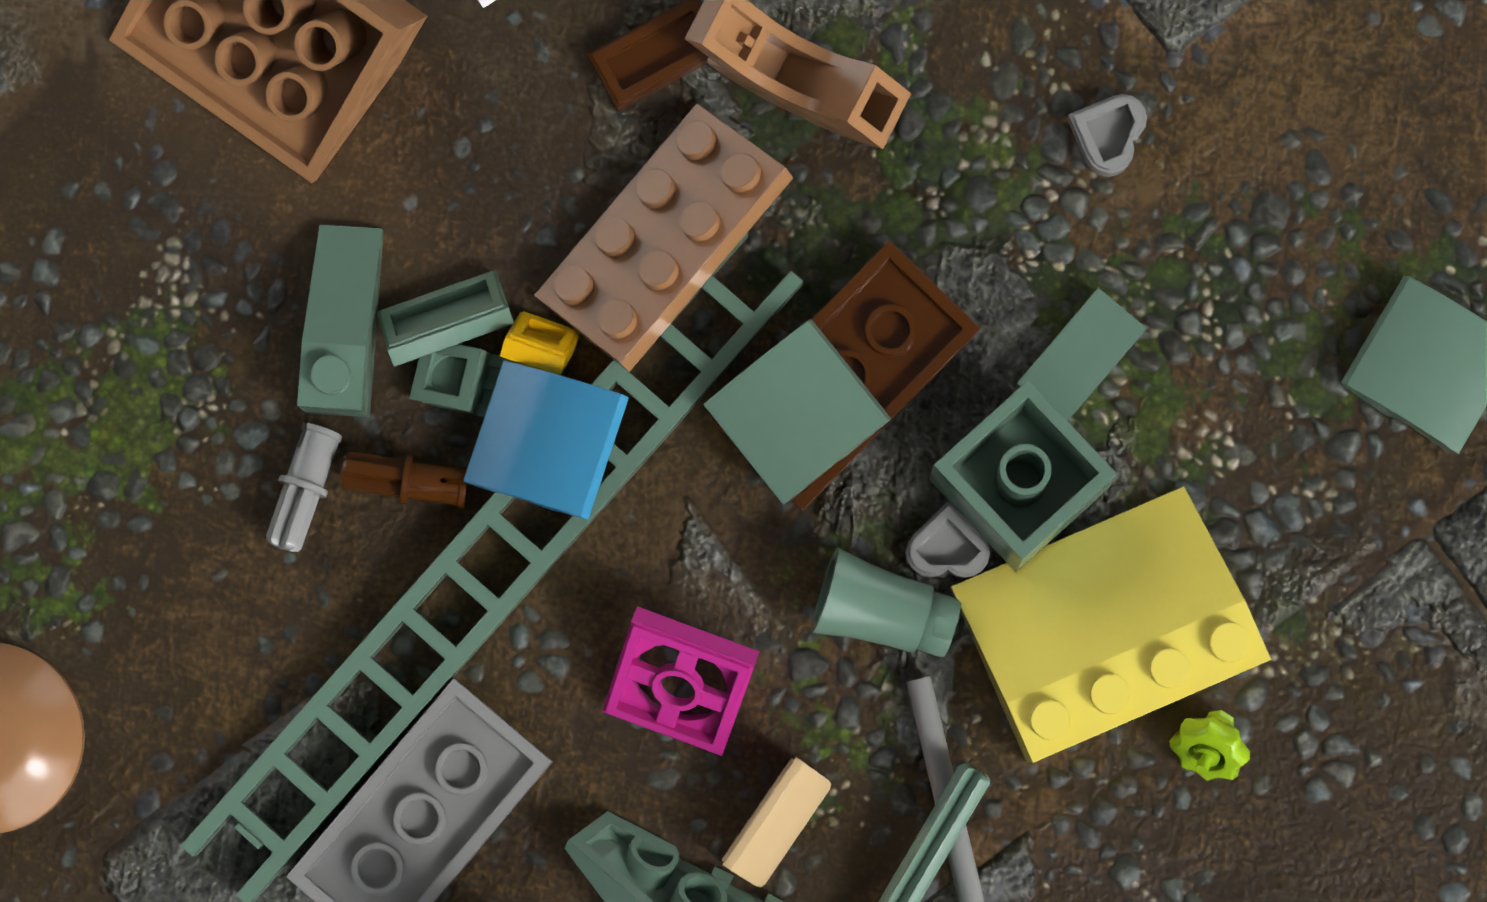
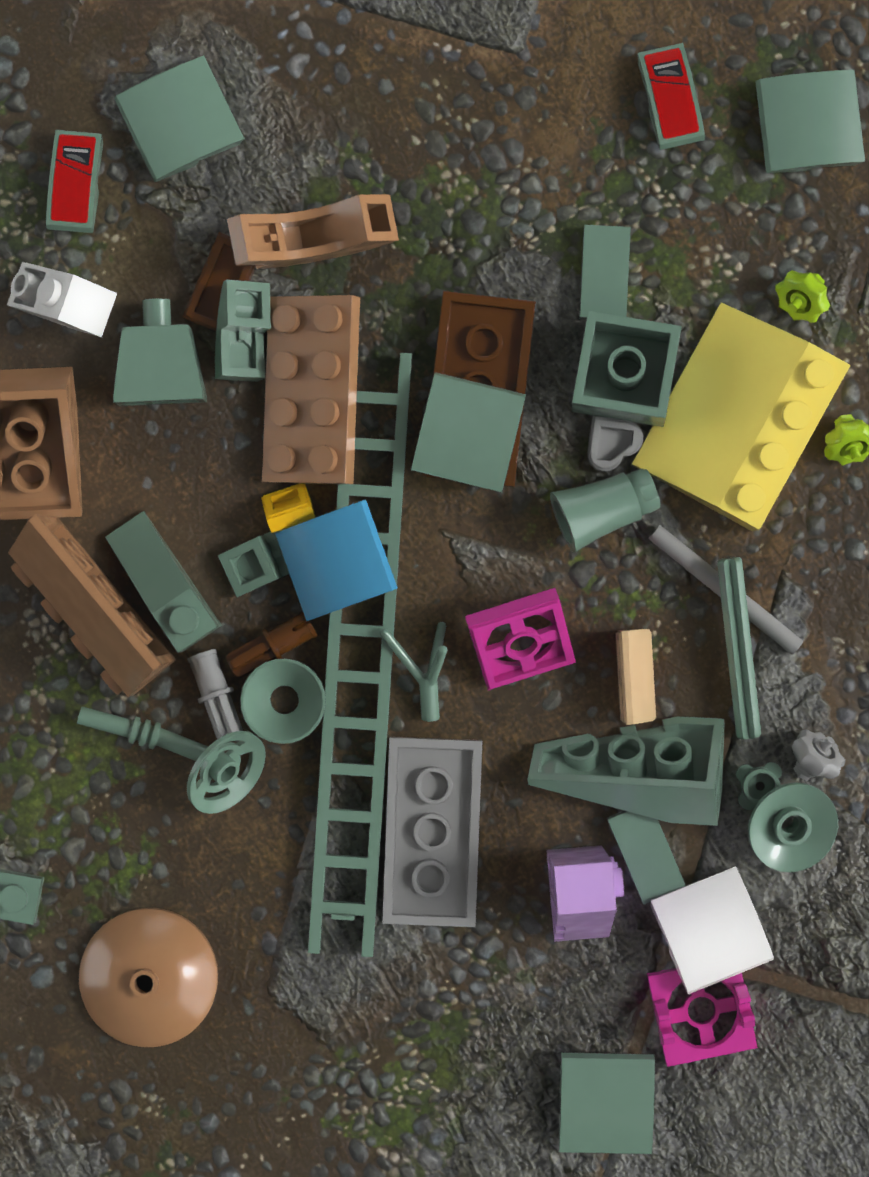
camera: 35 degrees left, 5 degrees up
sand green tile [377,270,514,367] -> none
light grey tile [1067,94,1147,177] -> none
none -> medium nougat slope [8,514,176,697]
none -> sand green dish [77,706,266,814]
none -> sand green torso [113,298,207,406]
none -> sand green slope [215,279,271,382]
none -> sand green piece [240,658,326,744]
none -> sand green plant [380,622,448,722]
none -> slope [638,43,705,150]
none -> lime piece [775,270,830,323]

